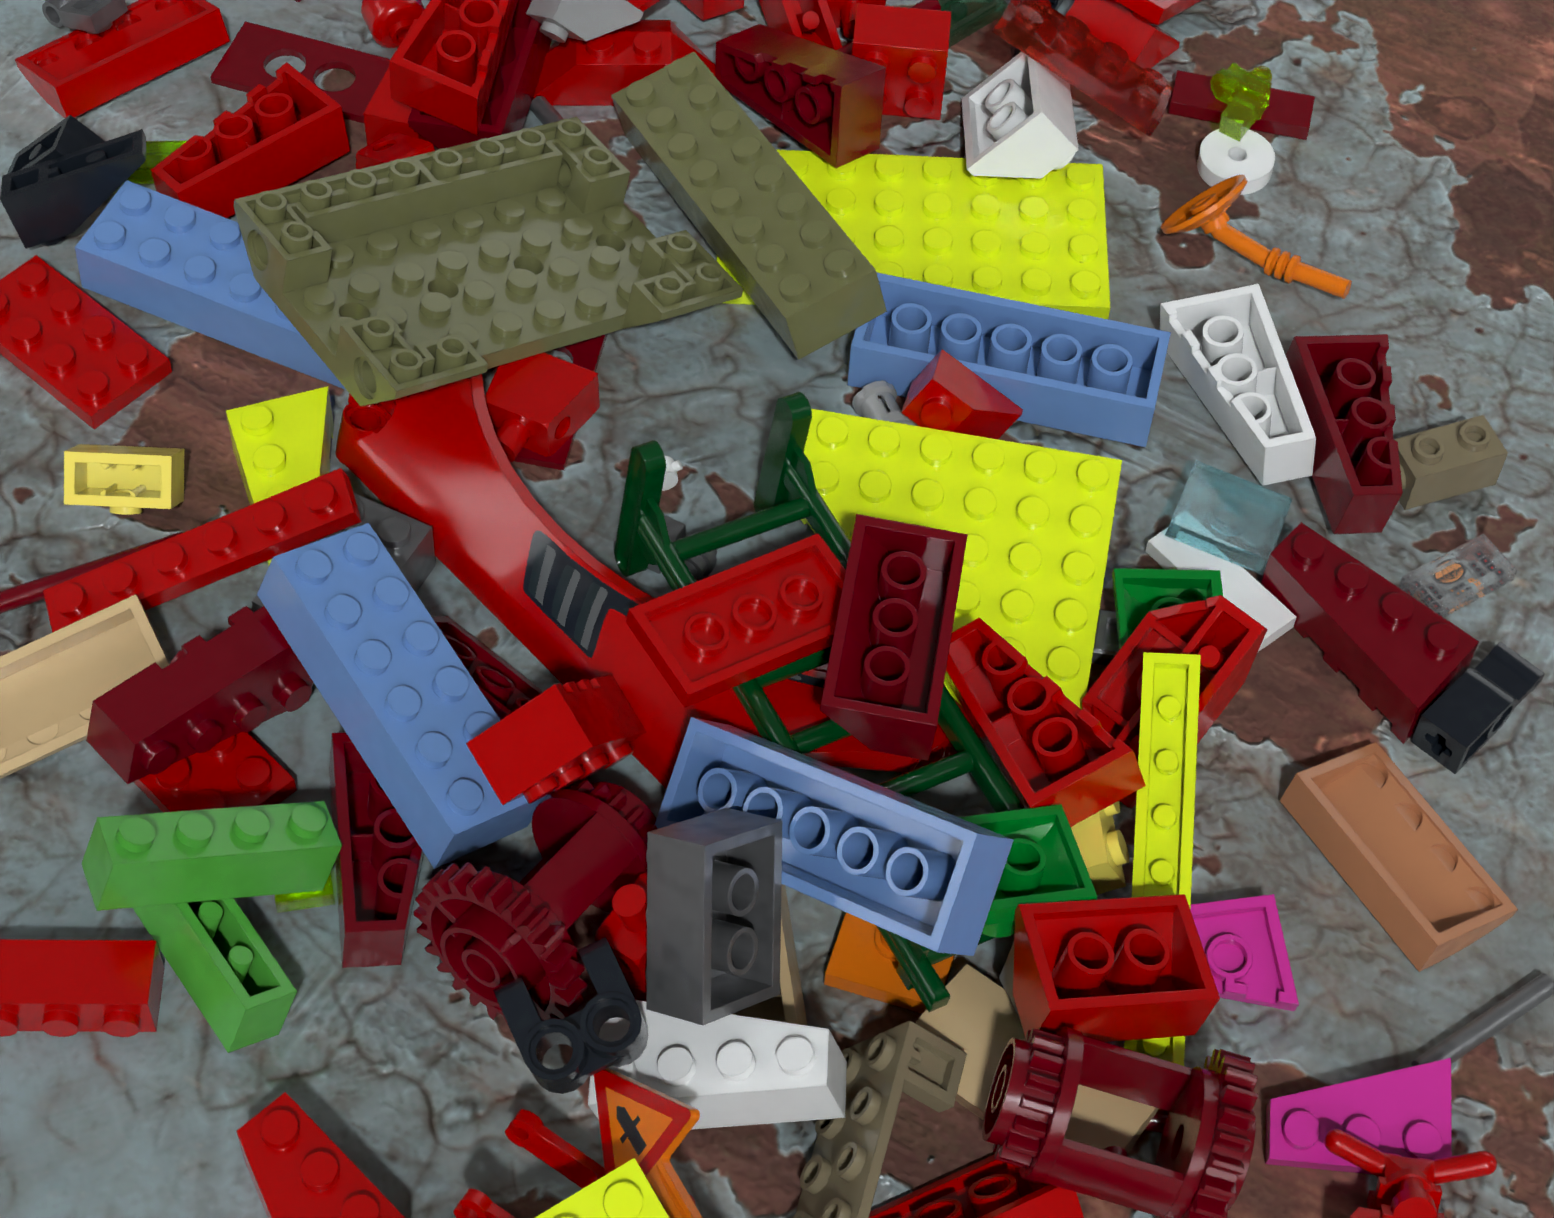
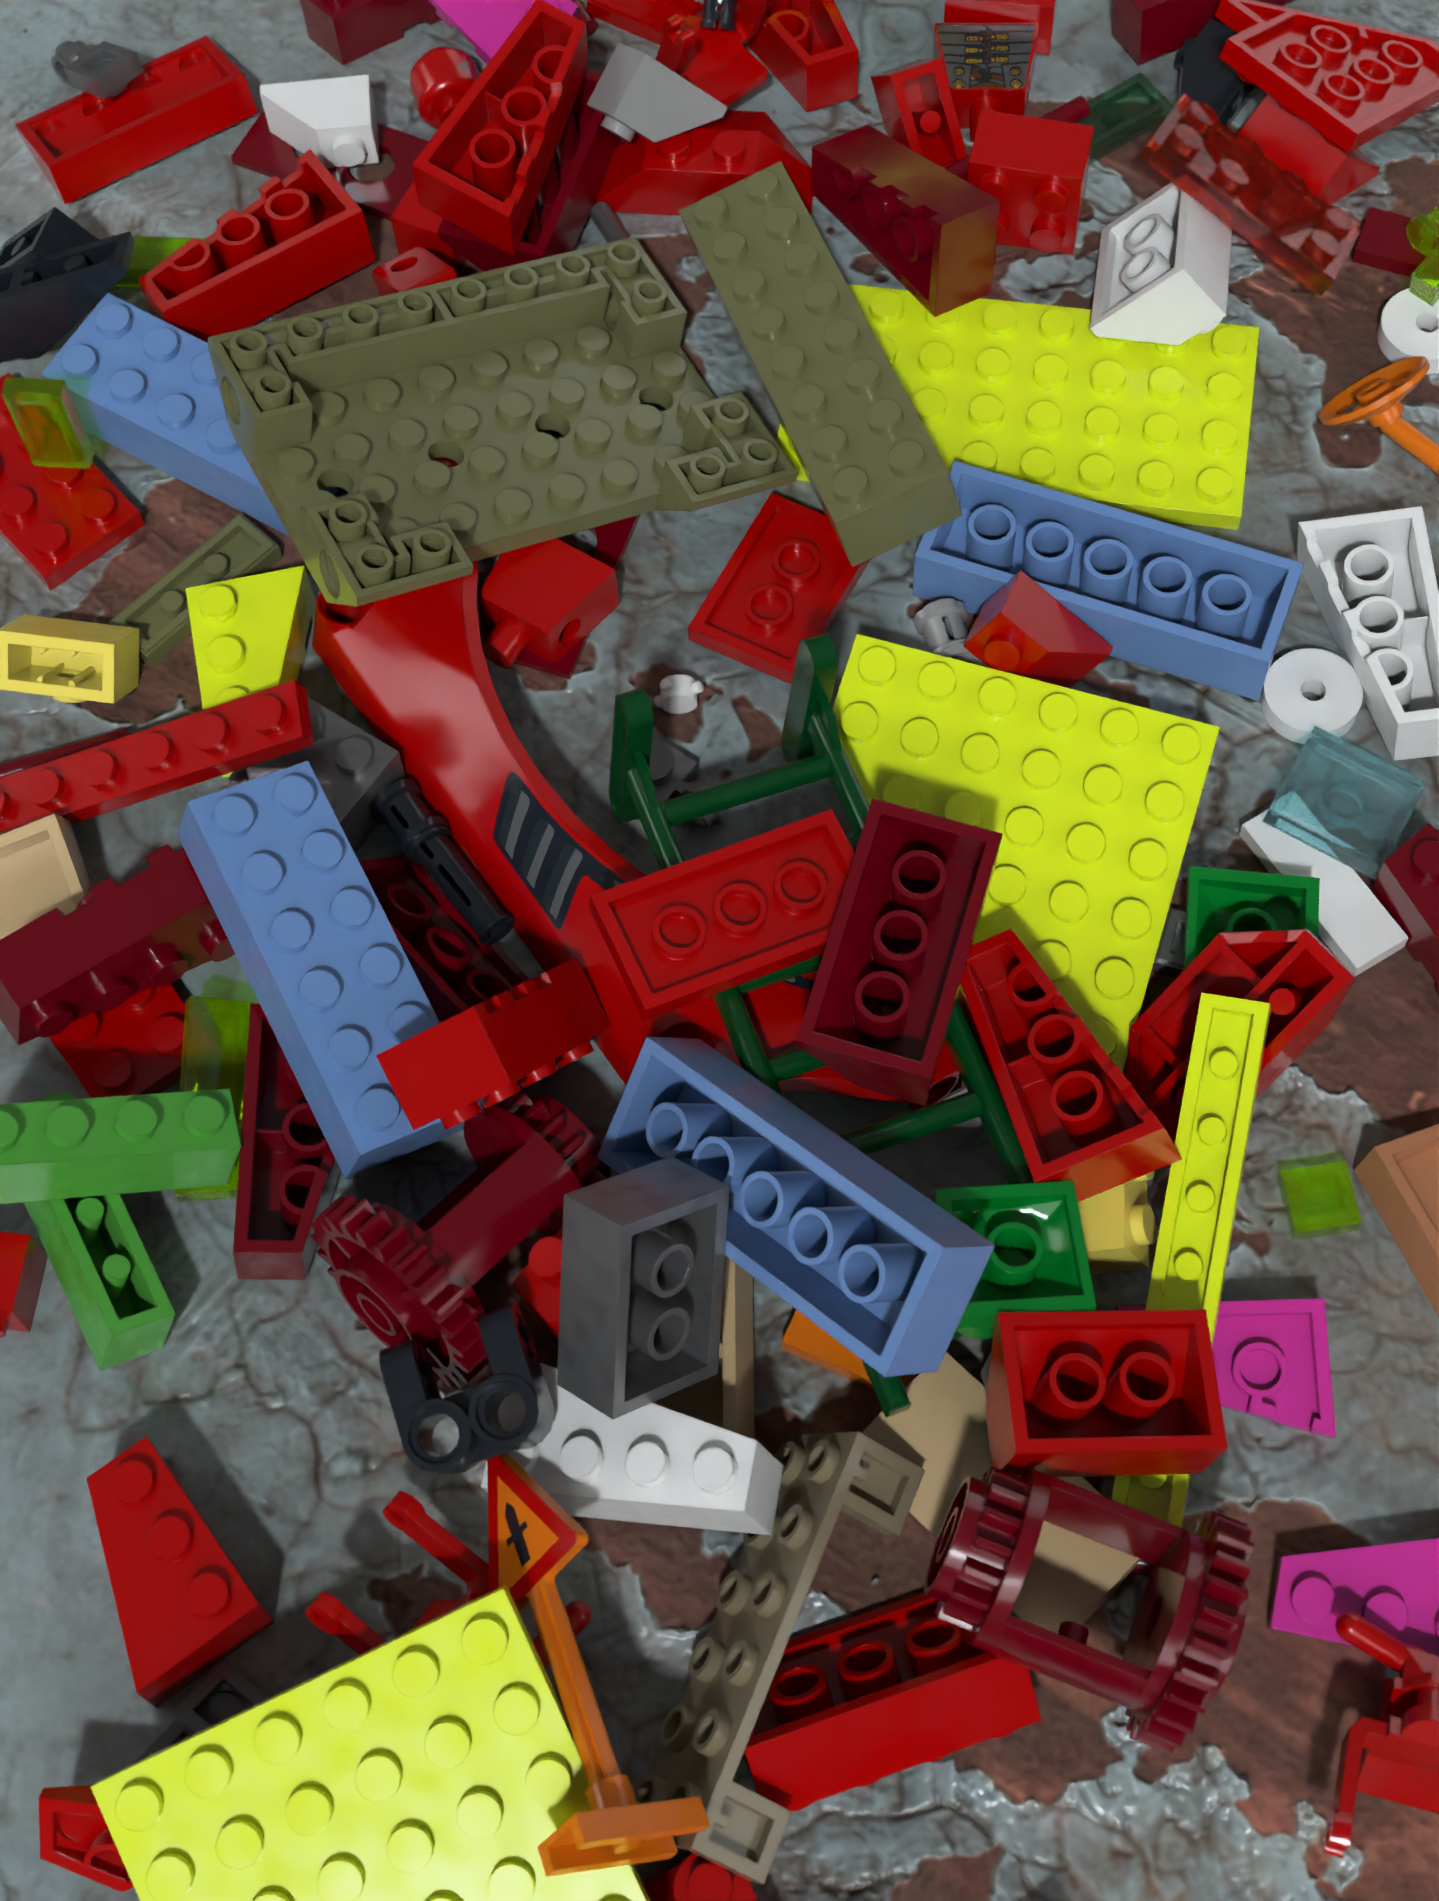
camera: 15 degrees right, 10 degrees up
none -> clear neon green tile [2,377,94,469]
none -> olive tile [108,513,283,668]
none -> clear neon green tile [180,996,254,1132]
none -> white slope [260,74,379,168]
none -> black pin [370,779,515,945]
none -> red plate [688,493,871,685]
none -> white piece [1260,648,1363,745]
none -> clear neon green tile [1277,1160,1362,1240]

